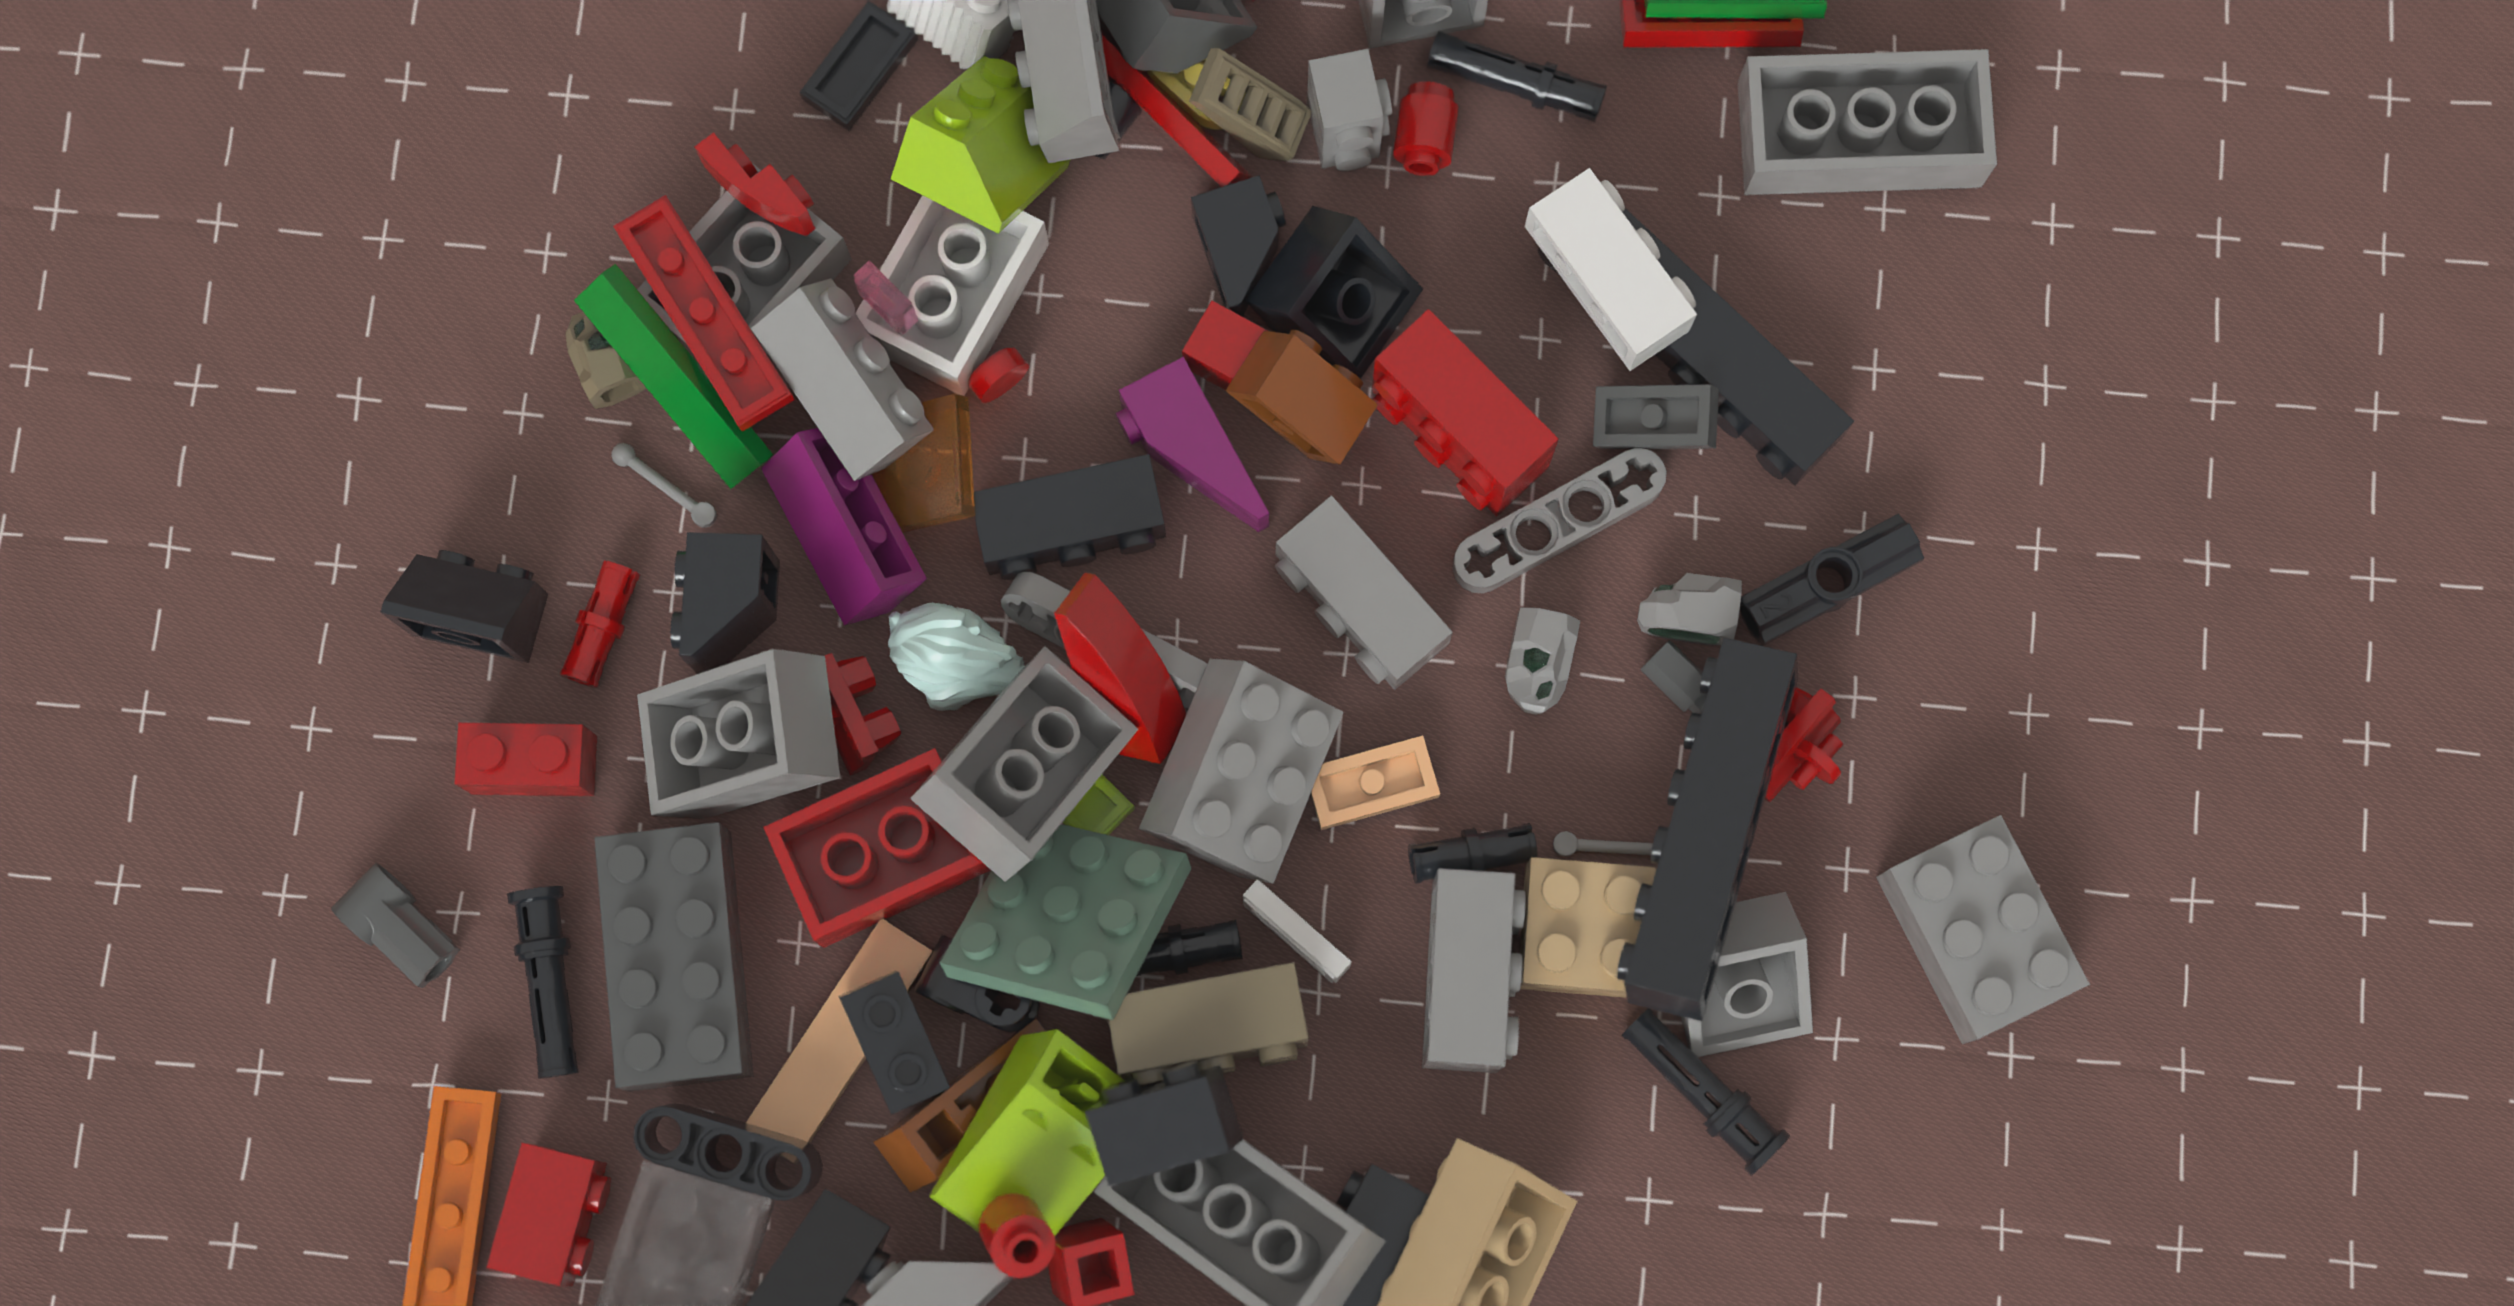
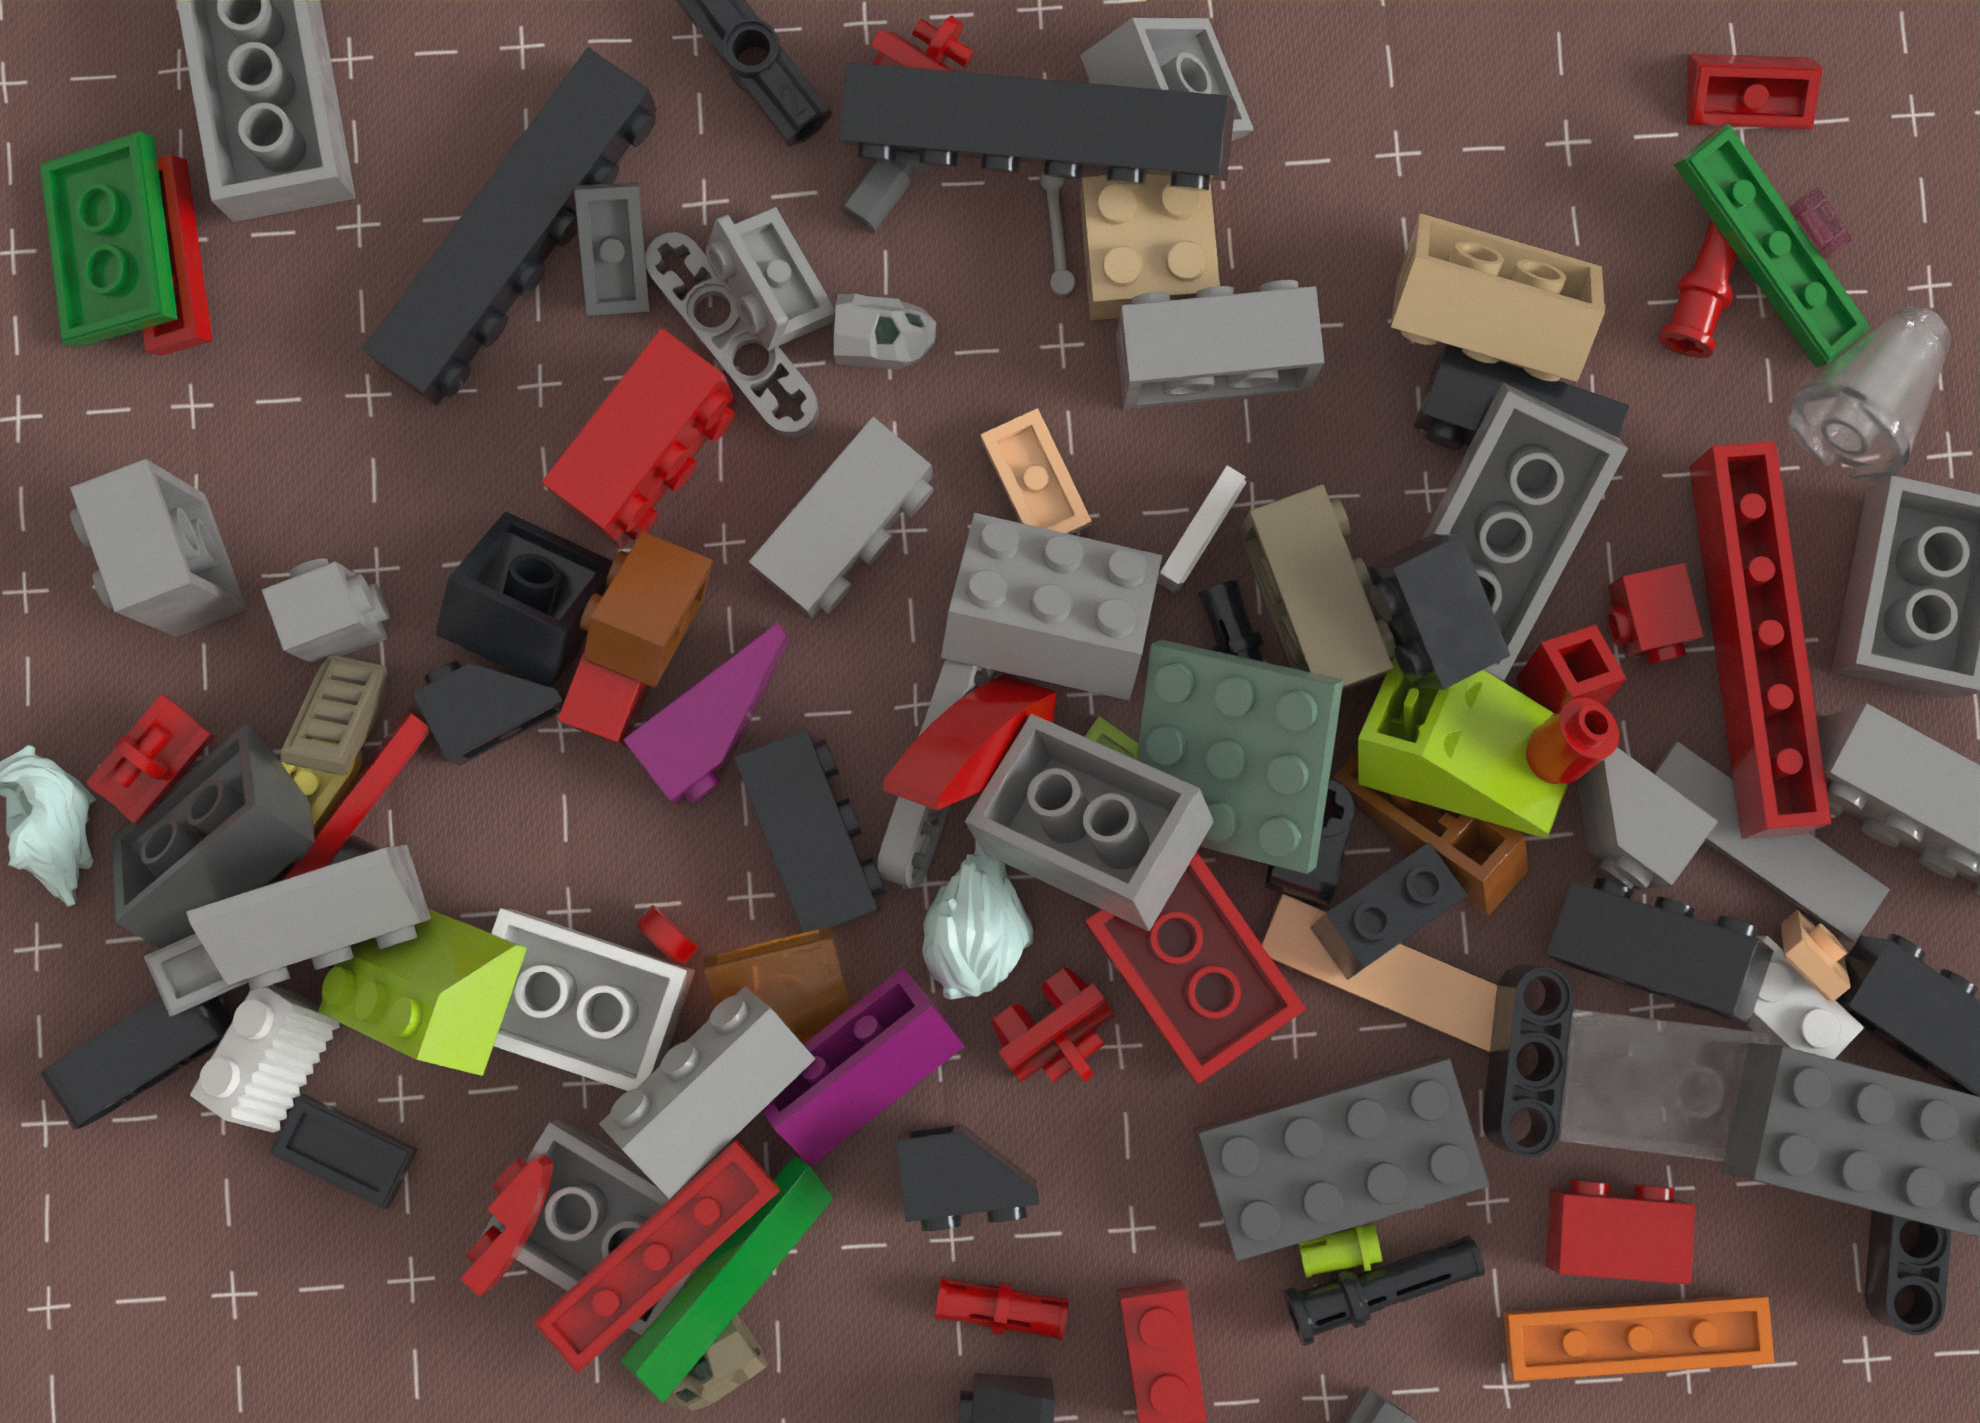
camera: 100 degrees left, 5 degrees up
light grey hinge [611,443,717,528] -> none
light grey brick [637,649,840,819] -> none
clear pink tile [854,261,918,335] -> none
red brick [1393,82,1459,176] -> none
black pin [1408,823,1538,884] -> none
black pin [1427,31,1607,123] -> none
white brick [1525,168,1697,371] -> none
black pin [1621,1008,1790,1176] -> none
light grey rock [1637,573,1742,645] -> none
none -> light grey bracket [706,207,835,351]
none -> lime pin [1298,1223,1382,1278]

